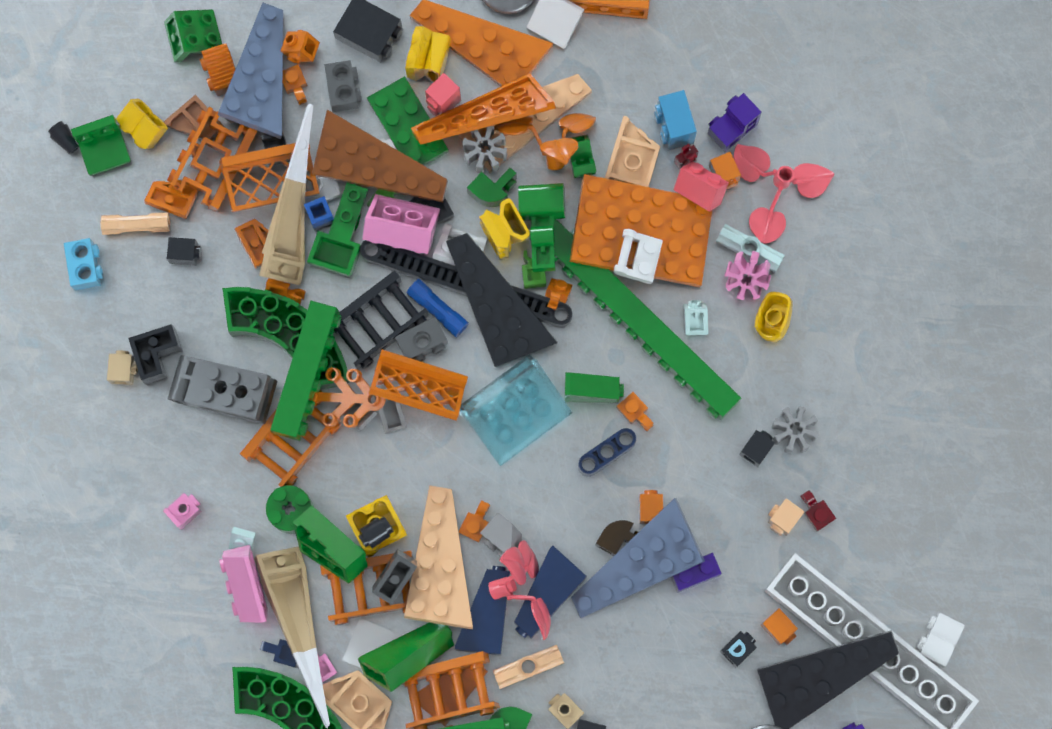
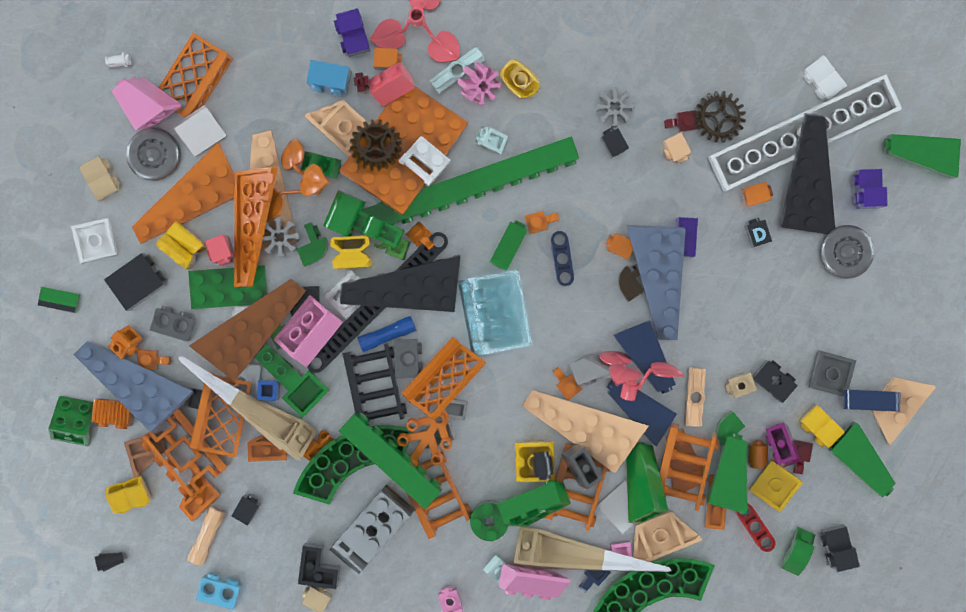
camera: 70 degrees left, 10 degrees up
green bracket [71,115,131,176] -> none
none -> dark brown gear [350,119,402,171]
none -> dark brown gear [694,91,746,143]

